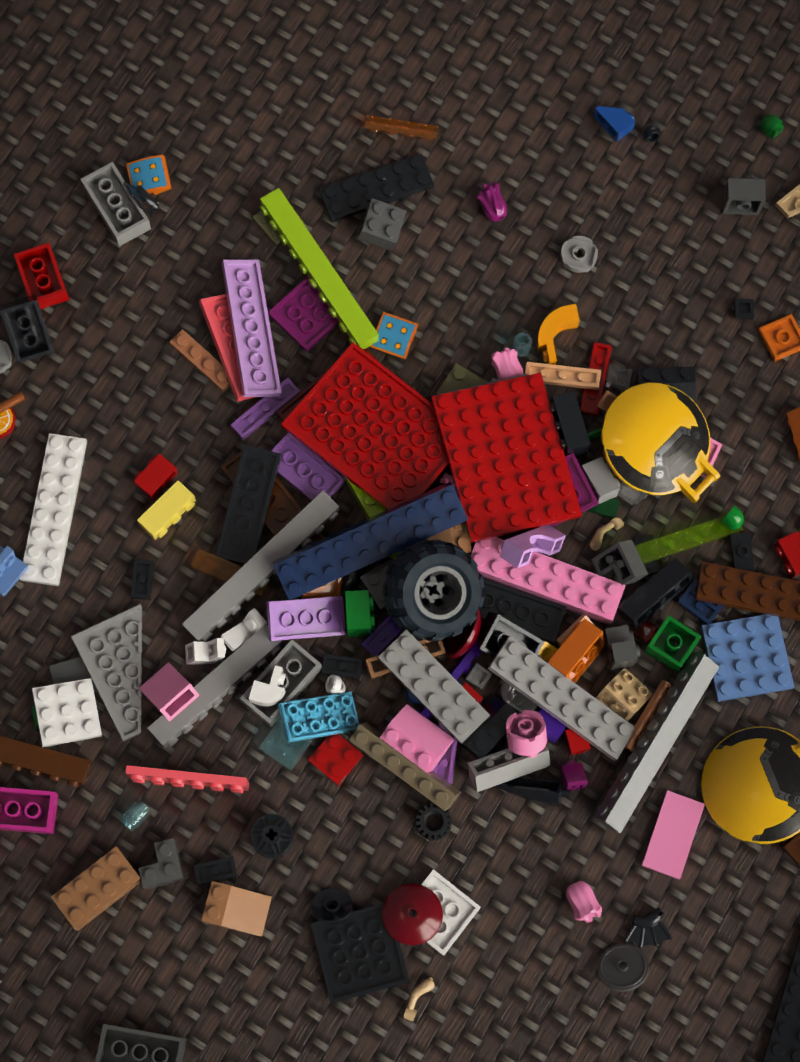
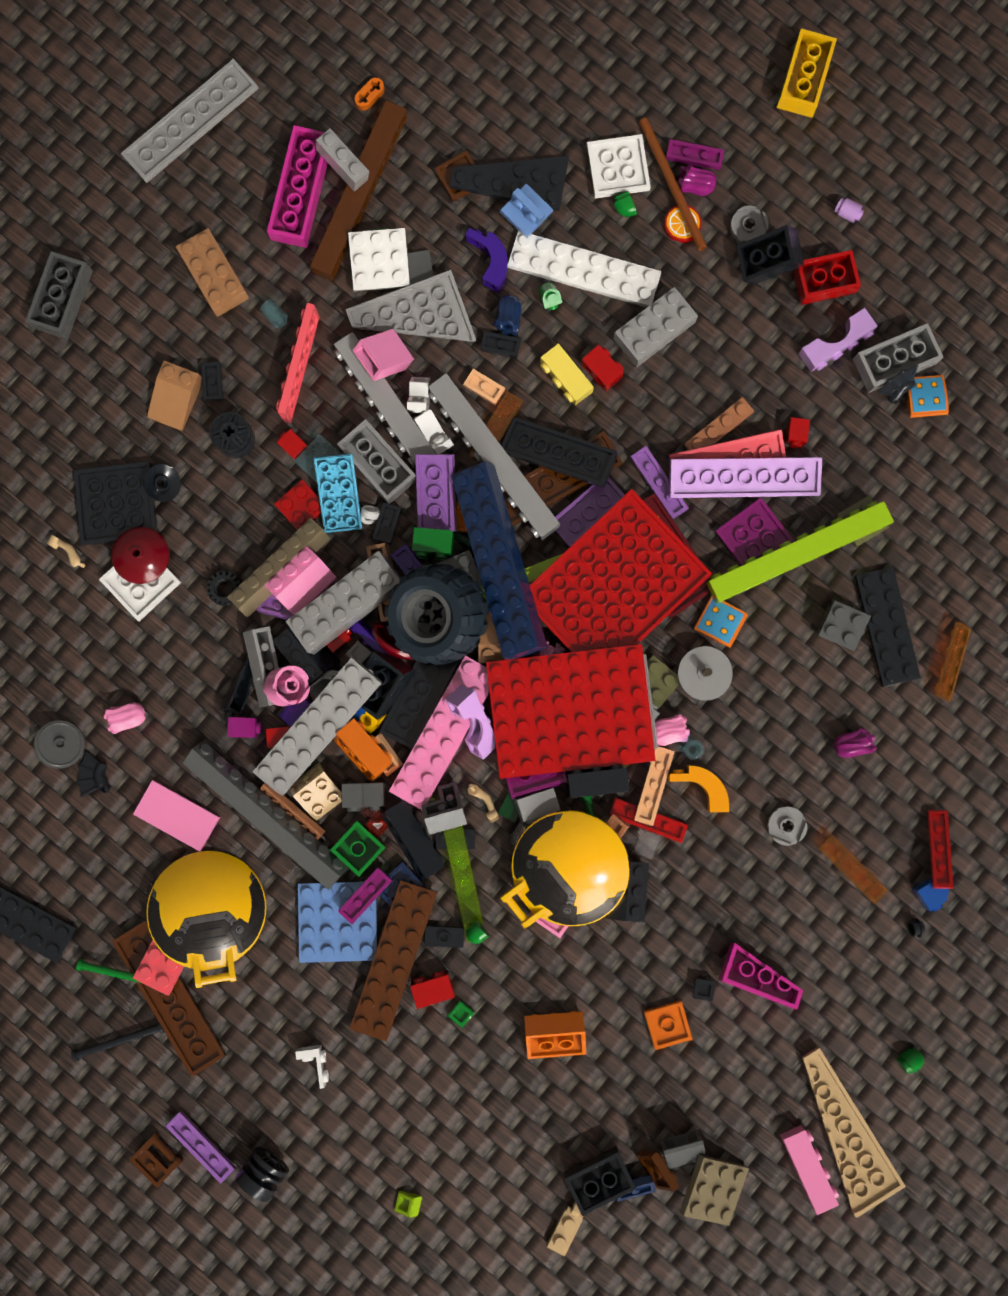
camera: 105 degrees right, 10 degrees up
dark grey brick [139,838,185,890] -> none
white brick [249,665,286,706] -> none
dark grey brick [722,177,766,215] -> none
none -> red brick [277,429,309,462]
none -> magenta plate [338,867,393,924]
none -> light nougat plate [463,369,505,405]
none -> dark purple arch [466,228,508,294]
none -> dark blue piece [493,295,521,336]
none -> plate [539,283,562,310]
none -> light grey brick [613,287,698,368]
none -> light grey piece [678,646,733,701]
none -> dark pink wedge [718,943,803,1010]
none -> red brick [785,417,810,448]
none -> lavender arch [799,308,877,372]
none -> clear orange plate [818,834,889,904]
none -> red tile [927,810,954,889]

